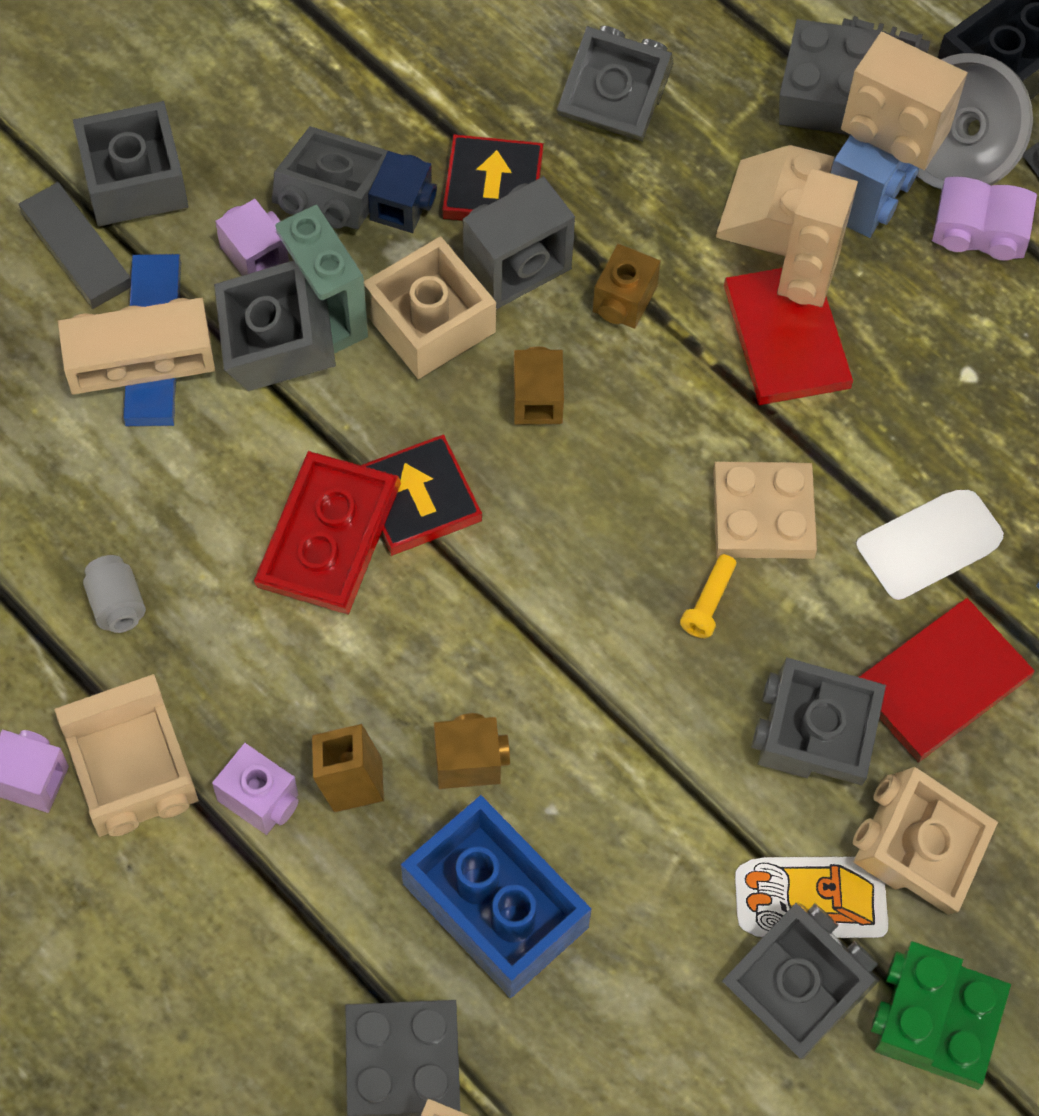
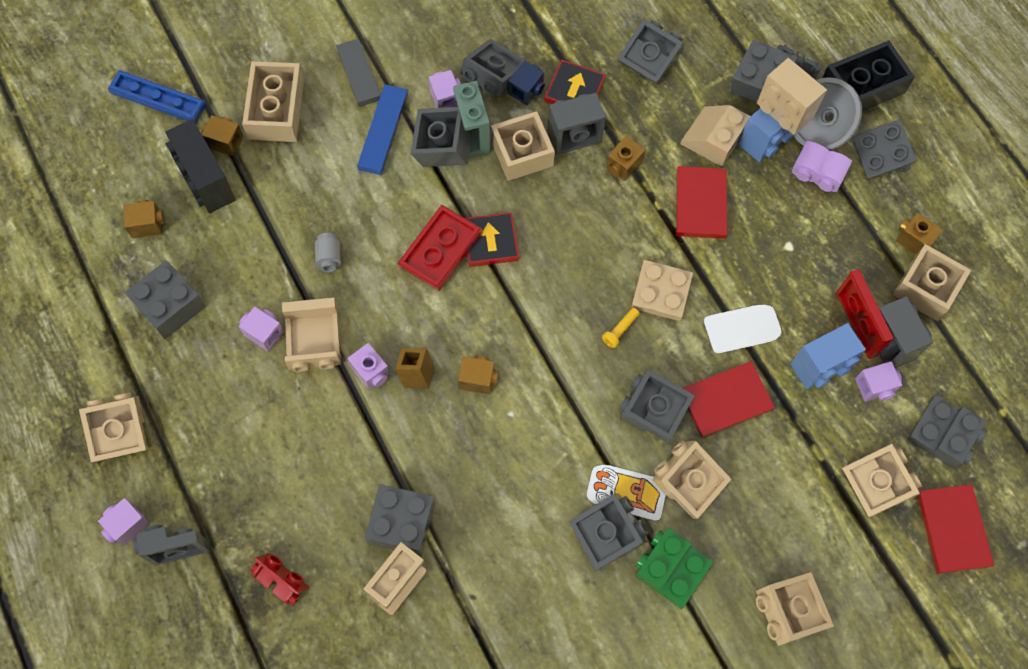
camera: 15 degrees right, 5 degrees up
tan brick [58,298,215,395] -> none
dark grey brick [73,101,189,226] -> none
blue brick [401,795,592,999] -> none
pearl gold brick [514,346,564,424] -> none
tan brick [777,168,858,307] -> none

